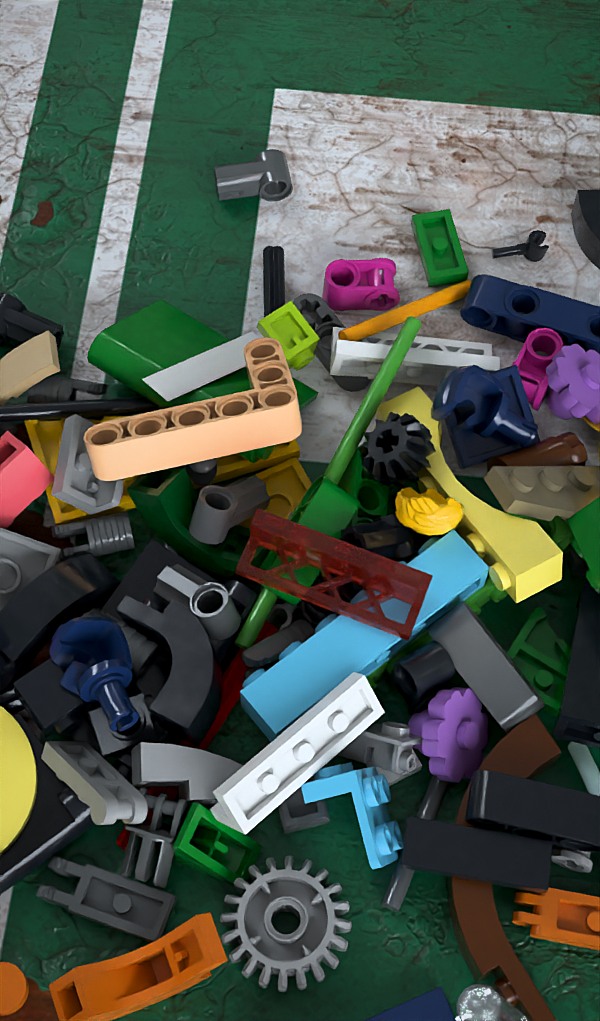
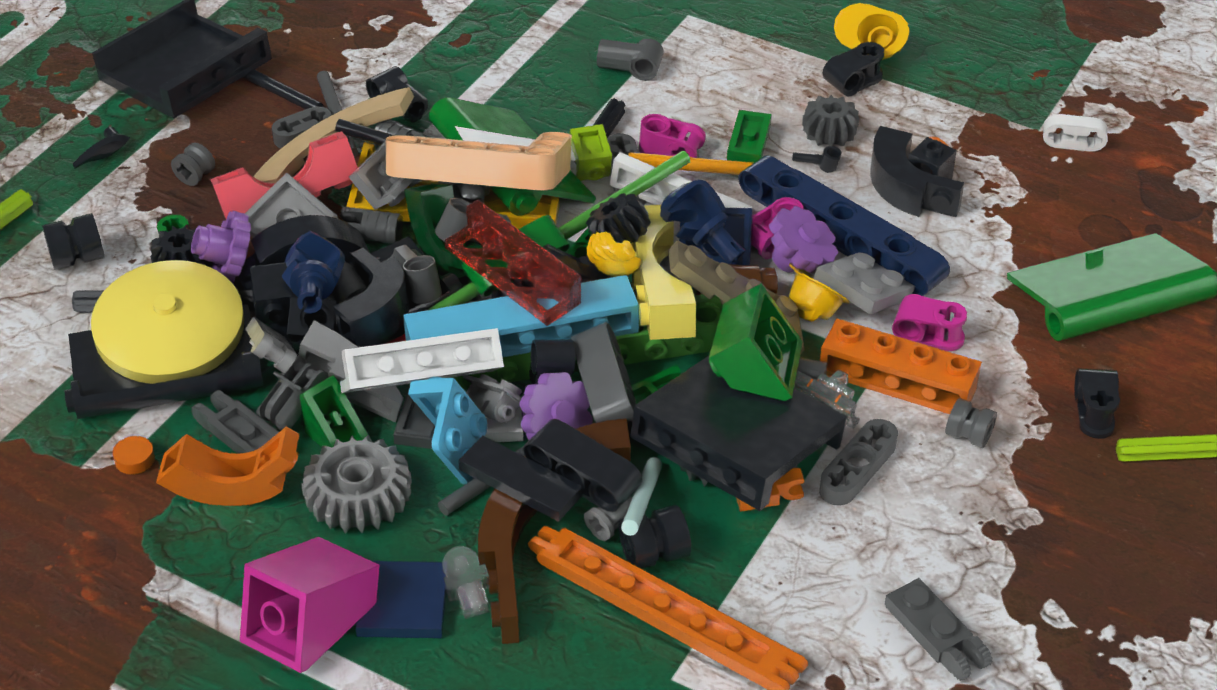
camera: 25 degrees right, 20 degrees down
none -> dark grey gear [802,95,860,146]
none -> black piece [822,42,884,97]
none -> yellow piece [834,3,910,60]

